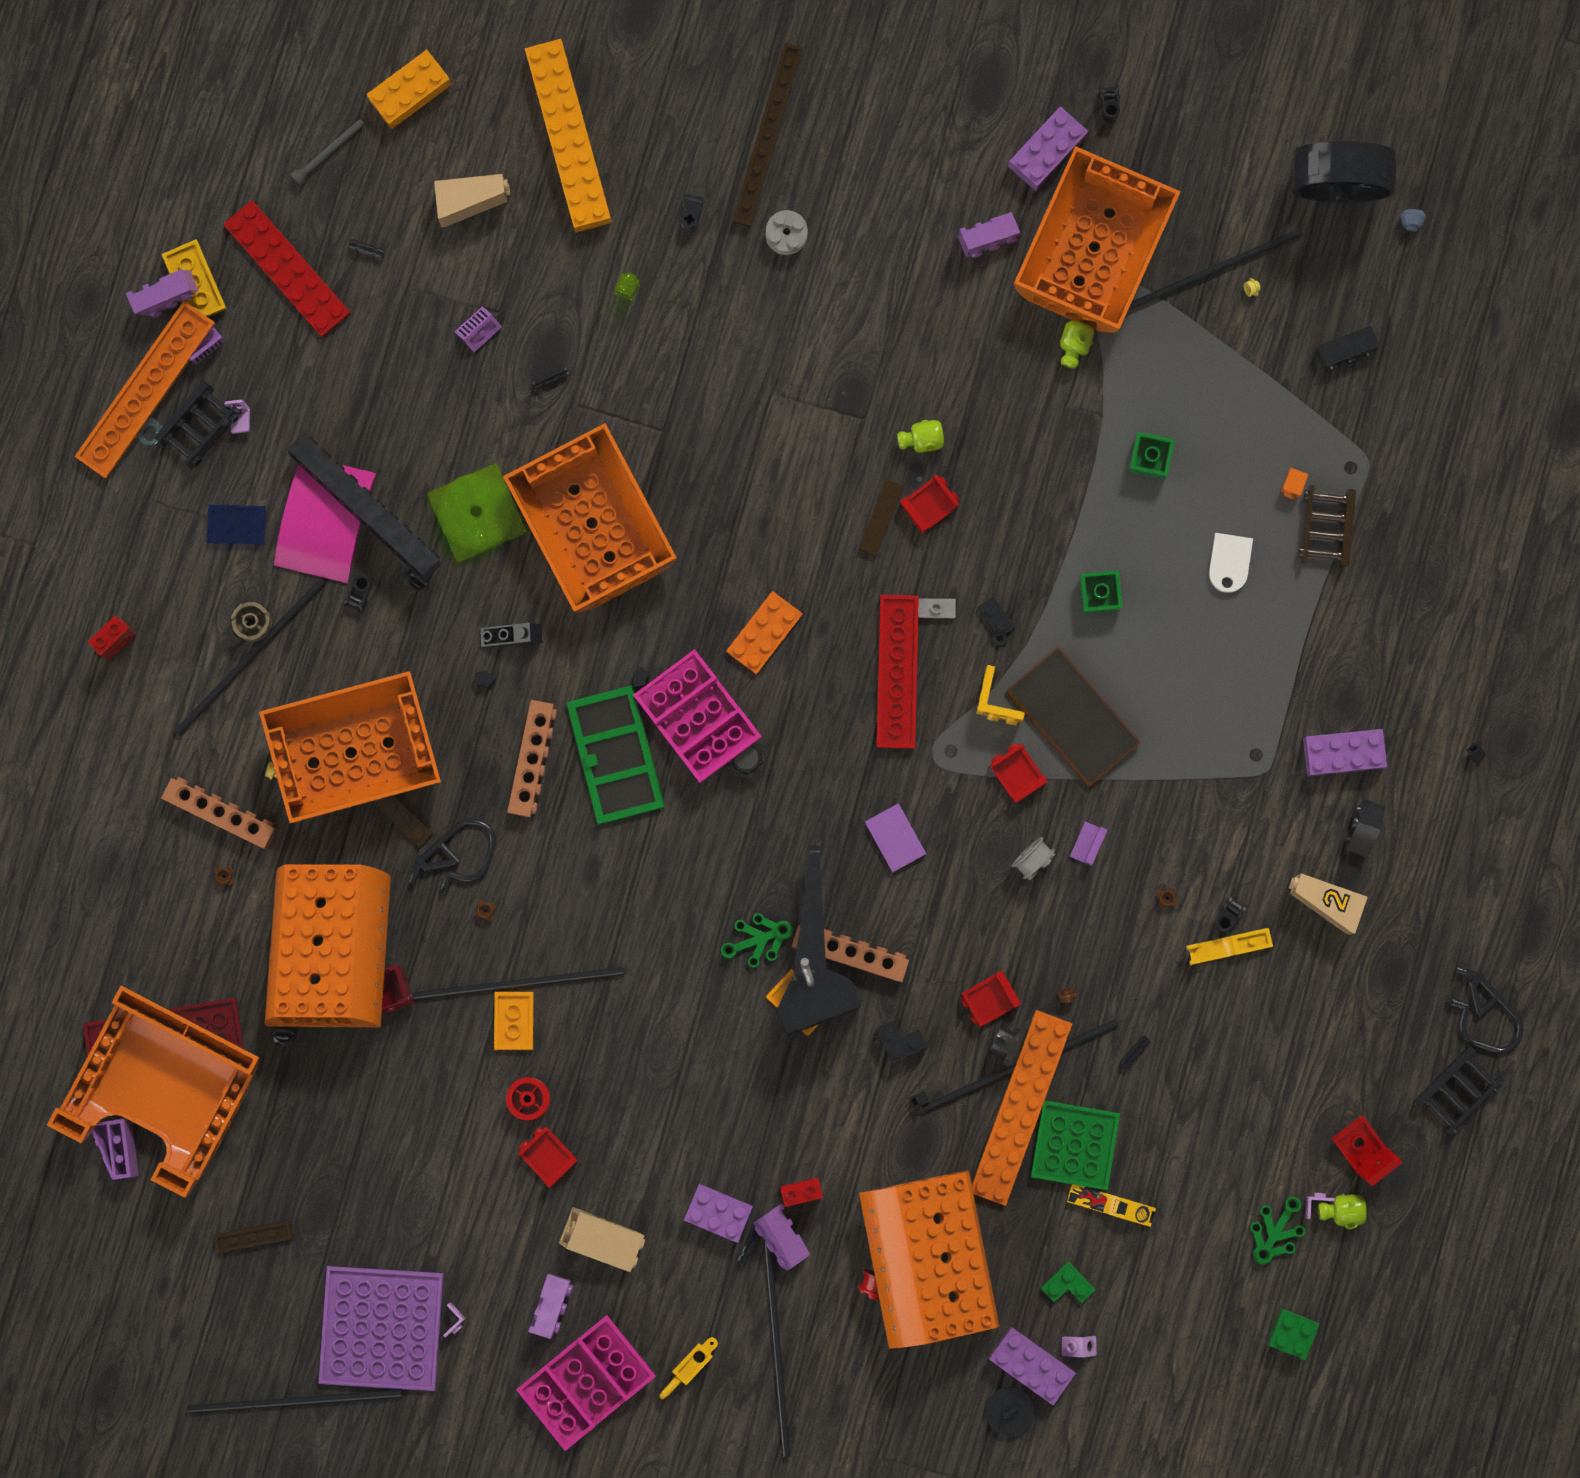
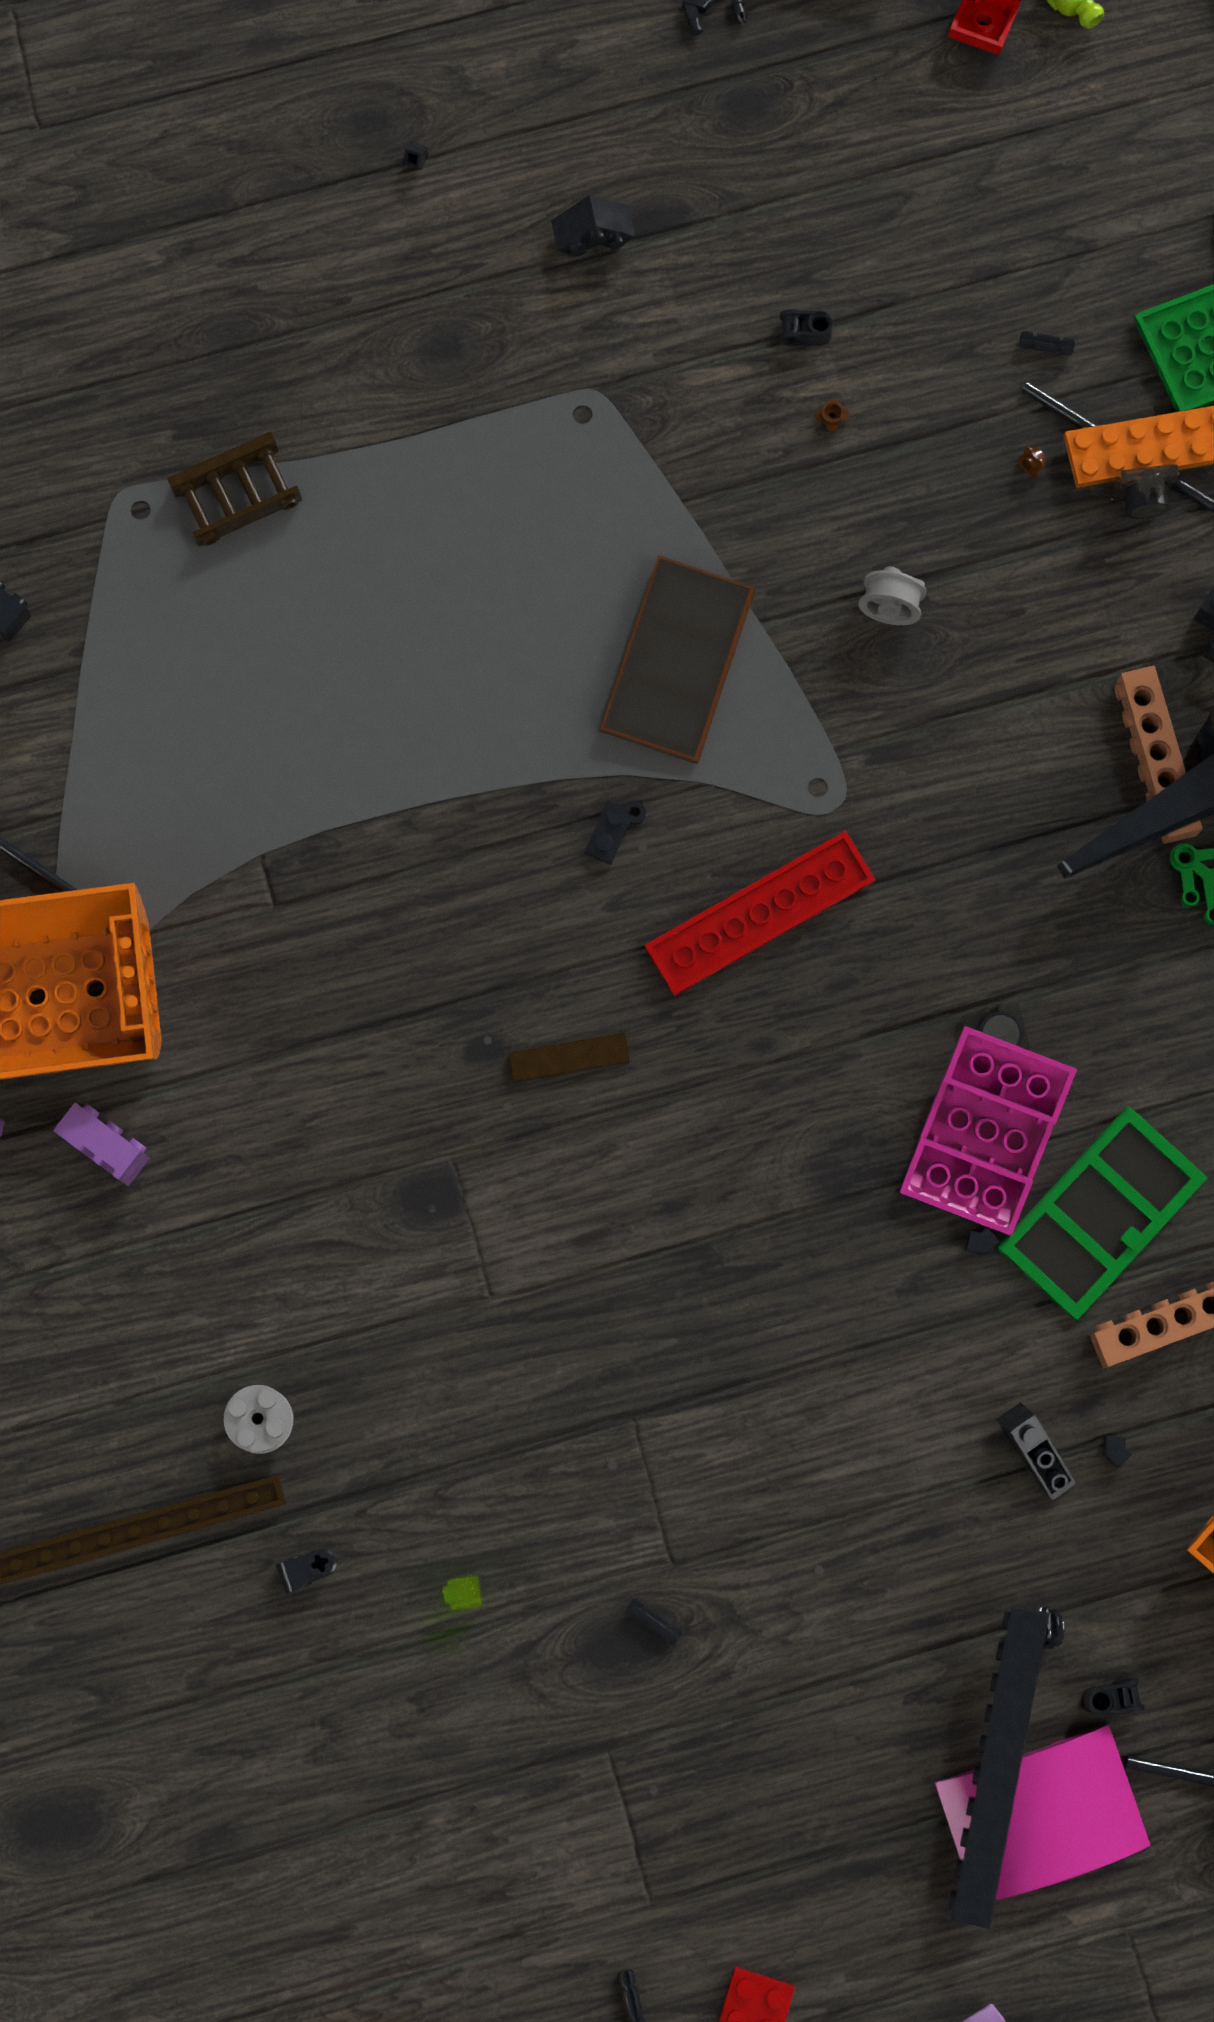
camera: 125 degrees left, 5 degrees down
clear blue tile [207,505,266,545] -> none
clear neon green piece [427,463,527,563] -> none
tan slope [434,174,510,227] -> none
medium lavender panel [455,306,502,352] -> none
orange slope [503,423,677,613] -> none
light orange brick [525,39,612,233] -> none
orange plate [726,591,803,675] -> none
medium lavender tile [865,803,926,873] -> none
lime piece [897,420,944,453] -> none
red panel [899,474,960,534] -> none
light grey plate [918,599,956,619] -> none
red panel [960,971,1021,1027] -> none
yellow bracket [976,665,1025,726] -> none
red panel [990,743,1048,804] -> none
lime piece [1060,320,1094,369] -> none
medium lavender panel [1070,821,1107,866] -> none
green brick [1079,570,1123,614] -> none
green brick [1128,432,1175,480] -> none
yellow piece [1186,928,1273,965] -> none
white tile [1209,533,1253,593] -> none
green plant [1250,1197,1305,1265] -> none
orange brick [1280,468,1308,499] -> none
tan slope [1289,874,1367,935] -> none
medium lavender brick [1303,729,1387,777] -> none
lavender bracket [1305,1193,1335,1219] -> none

